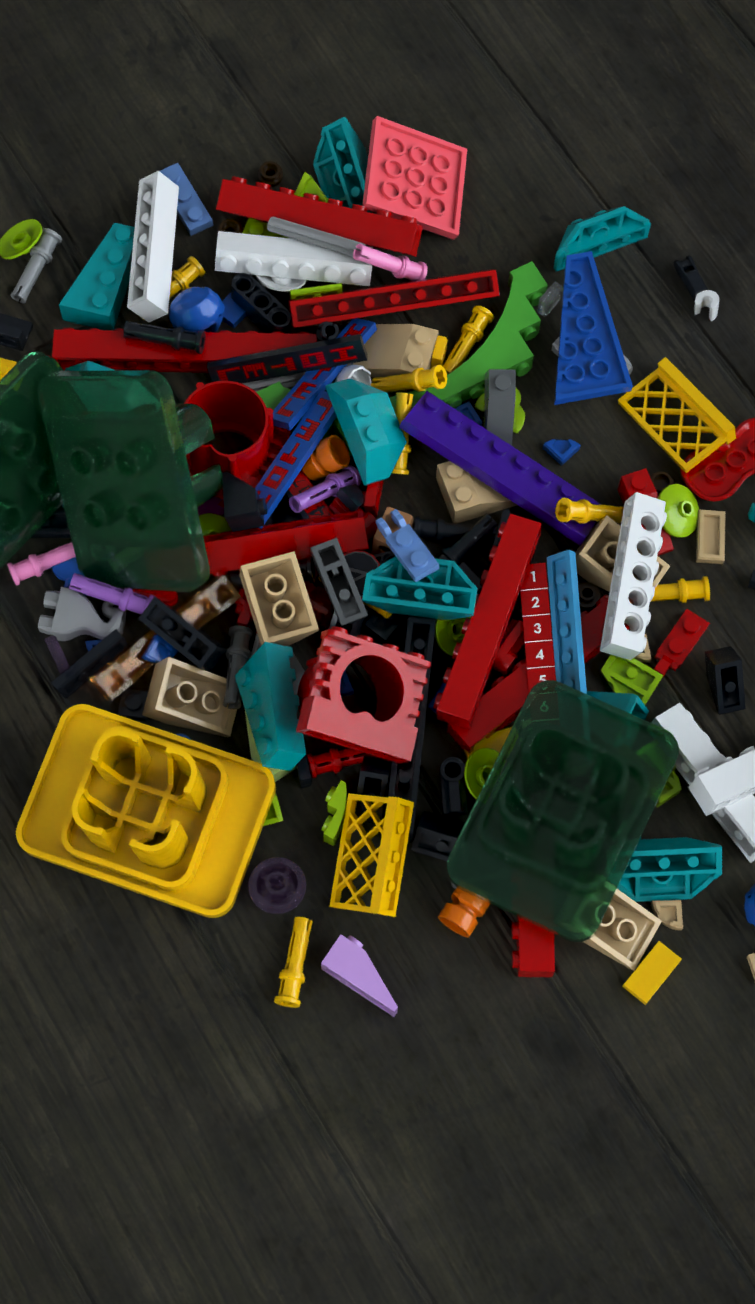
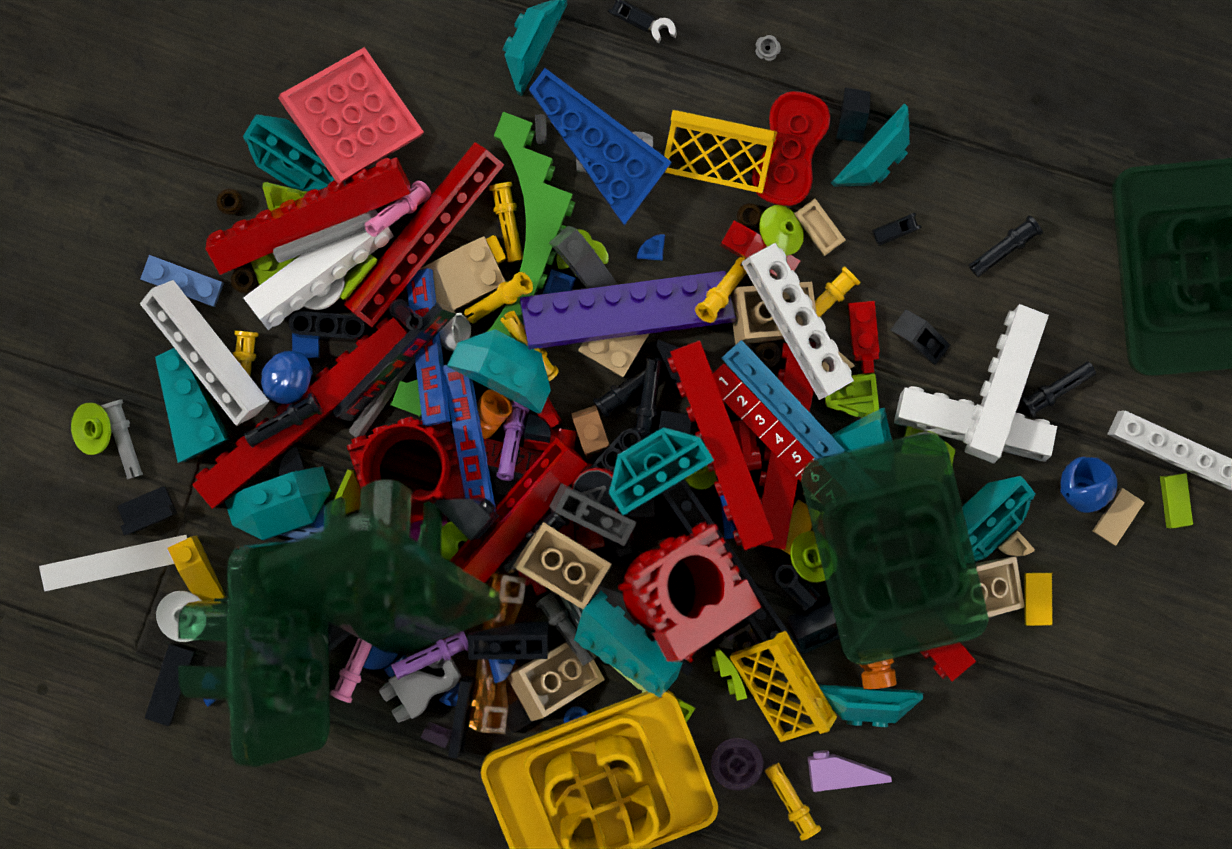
camera: 35 degrees left, 20 degrees up
medium blue hinge [375,509,439,582] -> none
none -> teal wedge [818,684,923,727]

